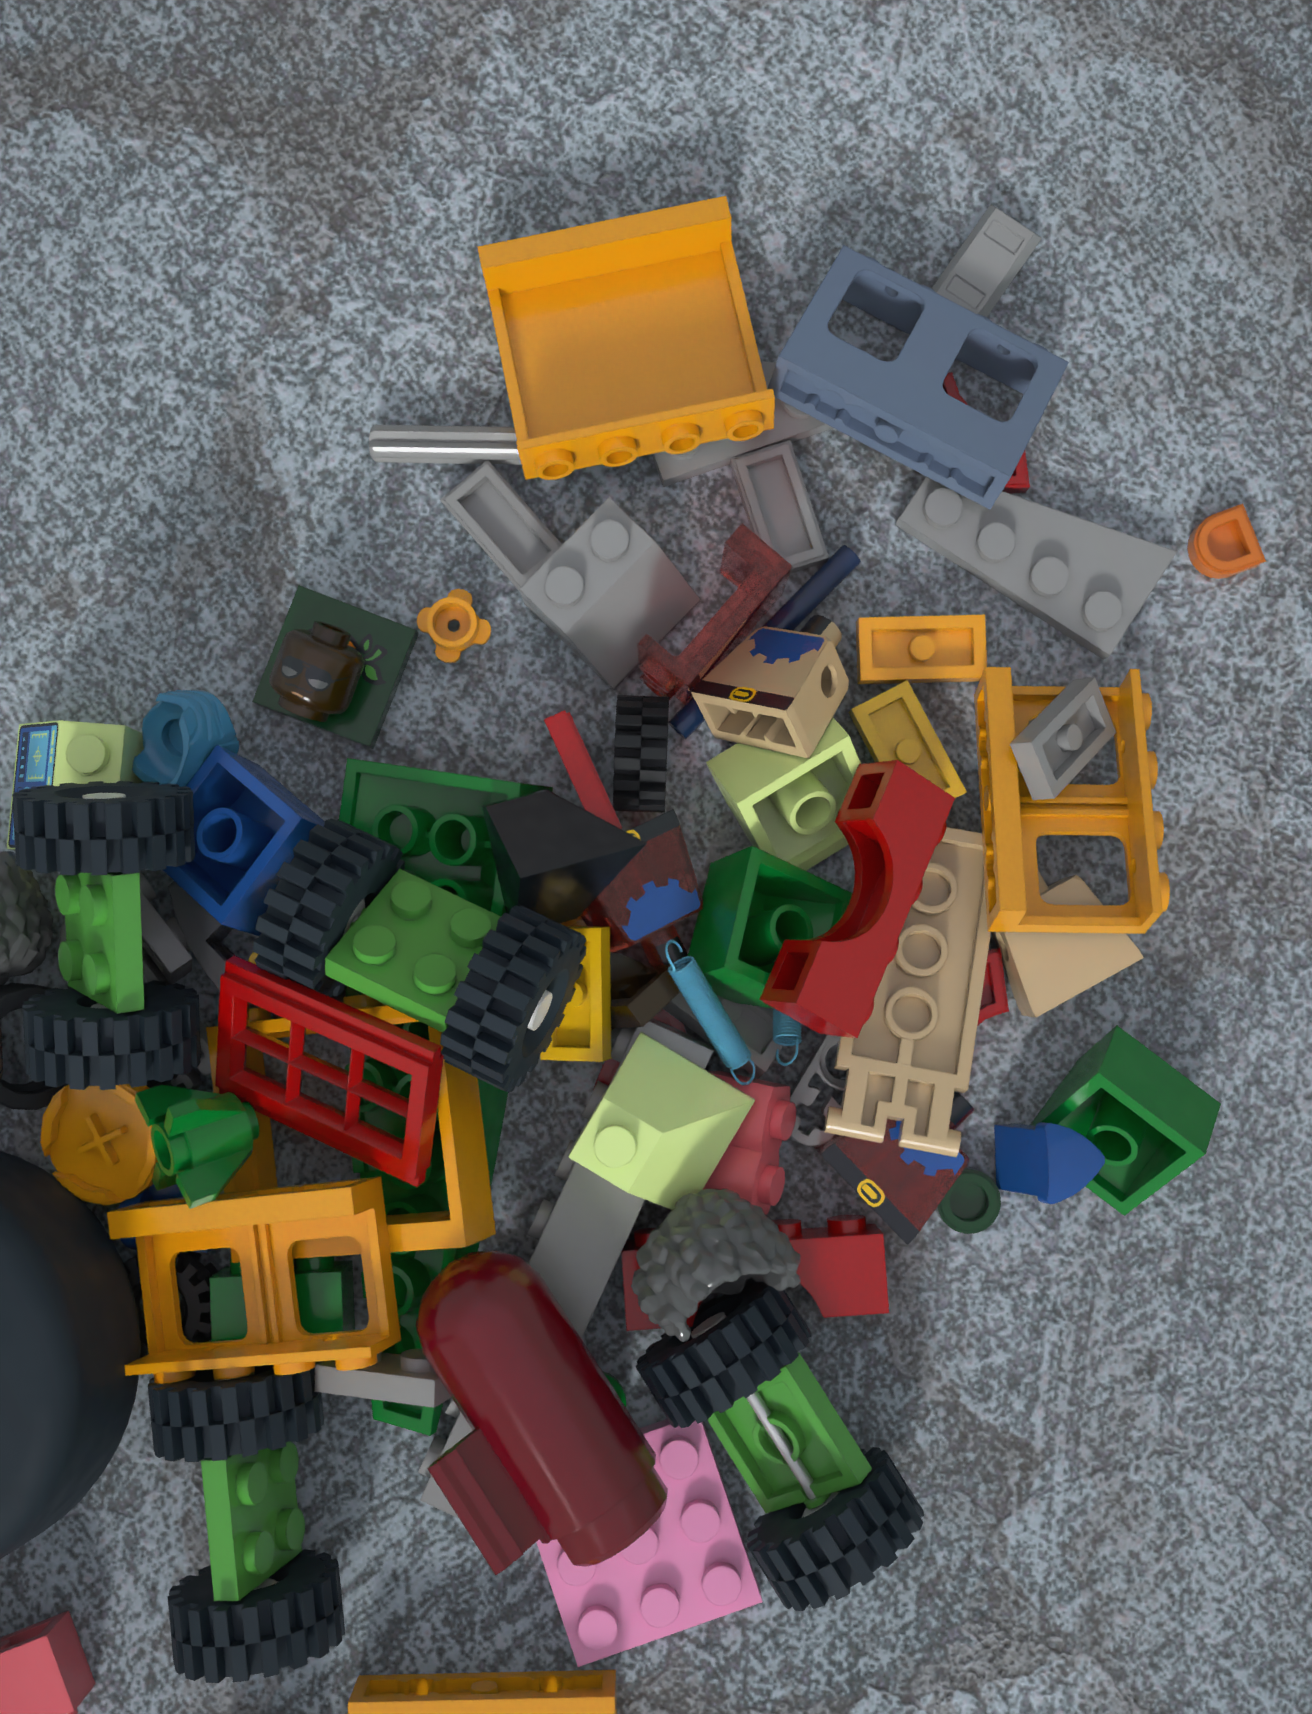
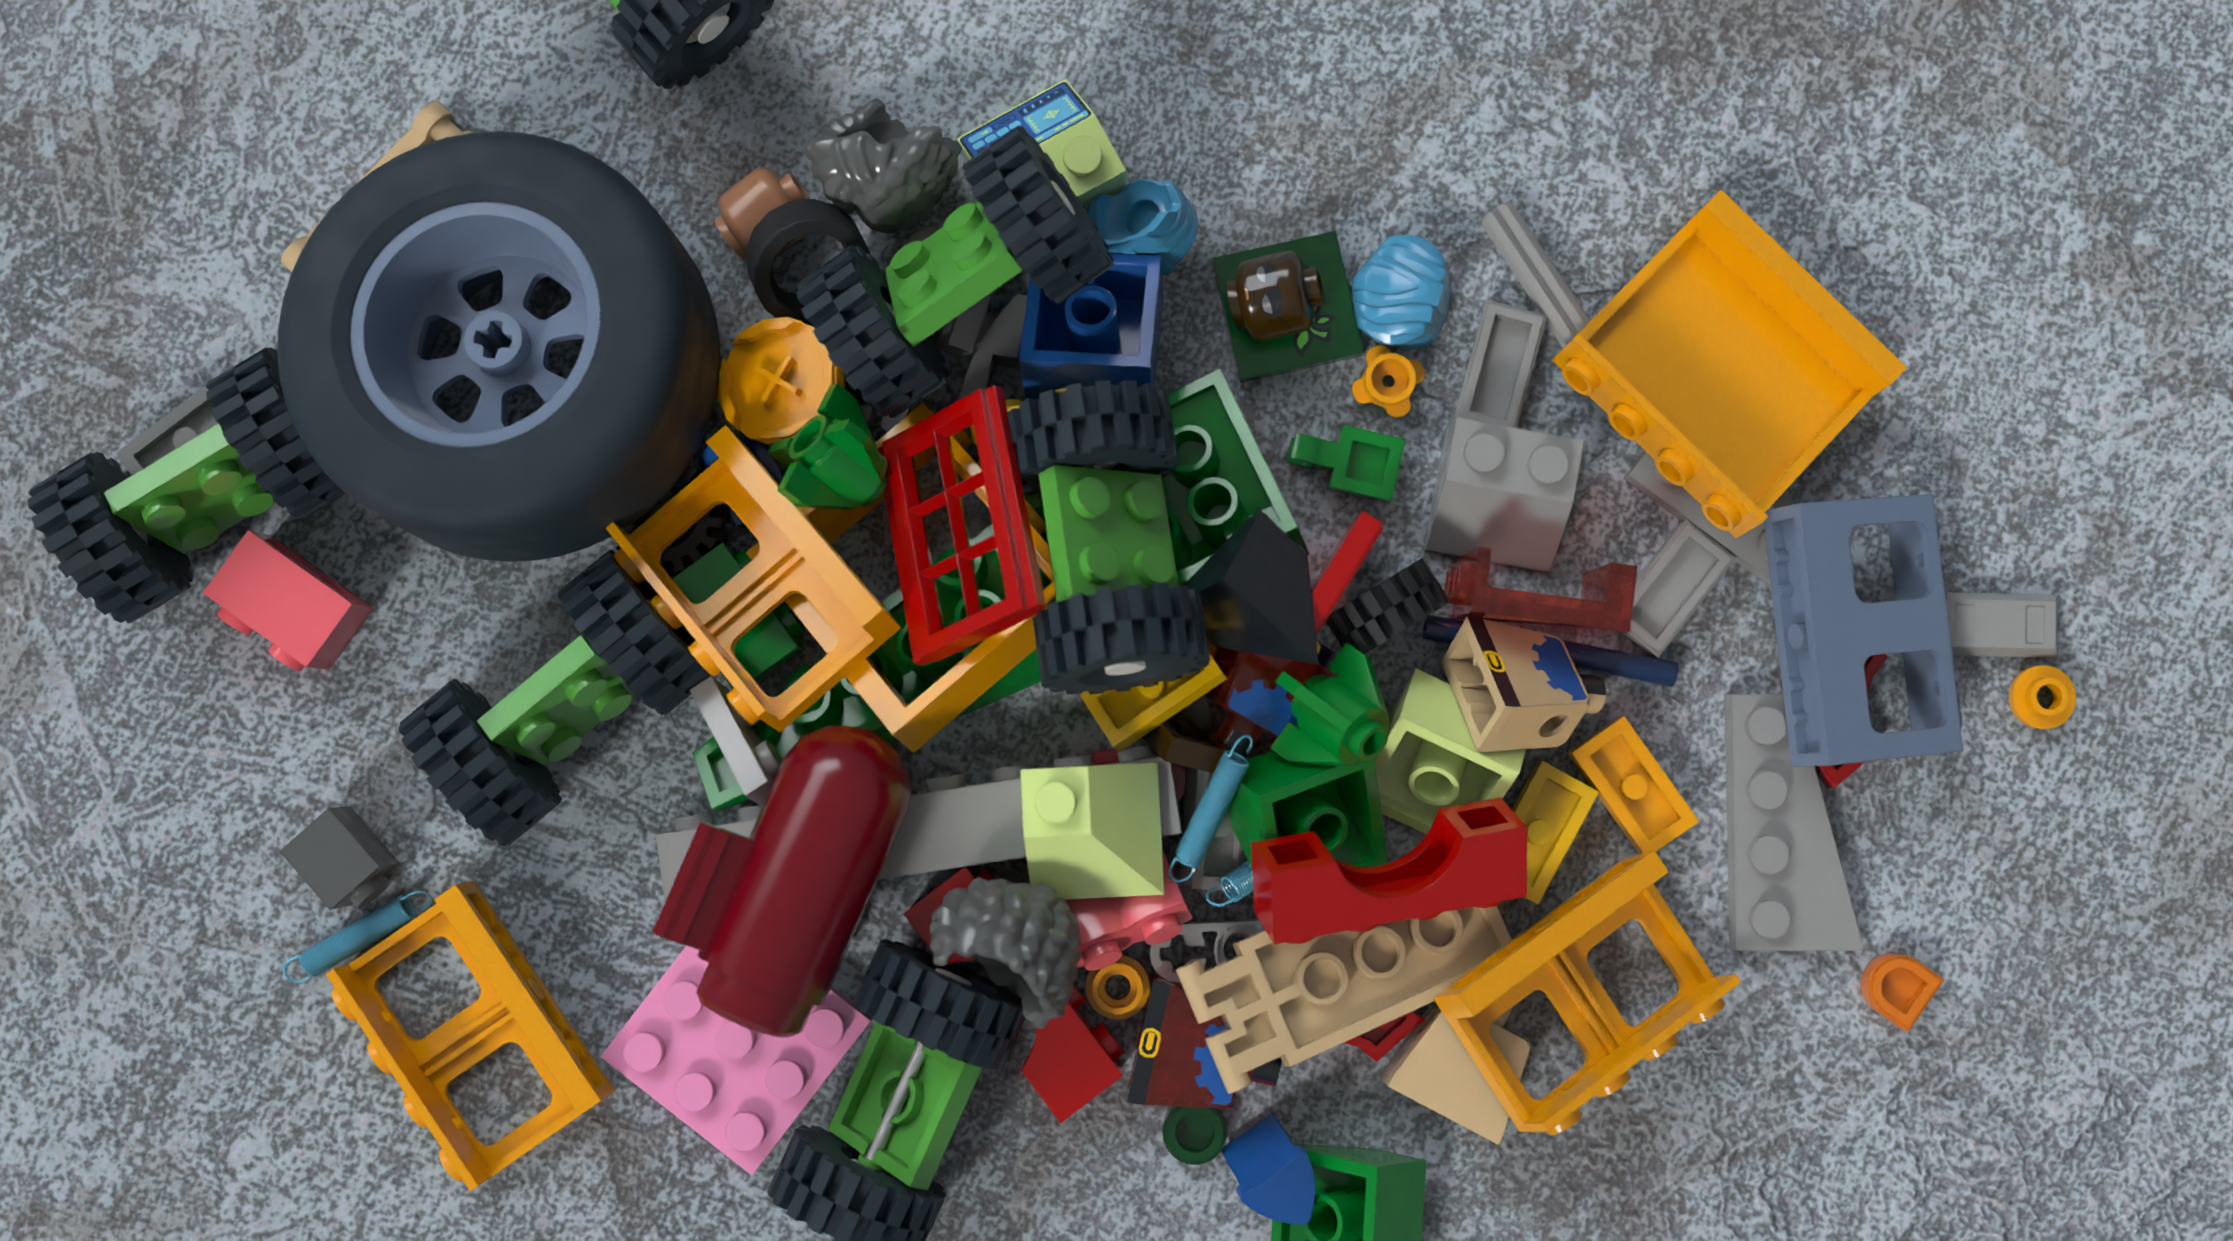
camera: 60 degrees right, 0 degrees up
light grey plate [1010,677,1116,800] -> none
none -> light orange plate [1086,955,1150,1020]
none -> green brick [1270,642,1389,766]
none -> green plate [1286,425,1405,504]
none -> dark azure hair [1352,235,1452,351]
none -> light orange plate [2009,665,2076,729]

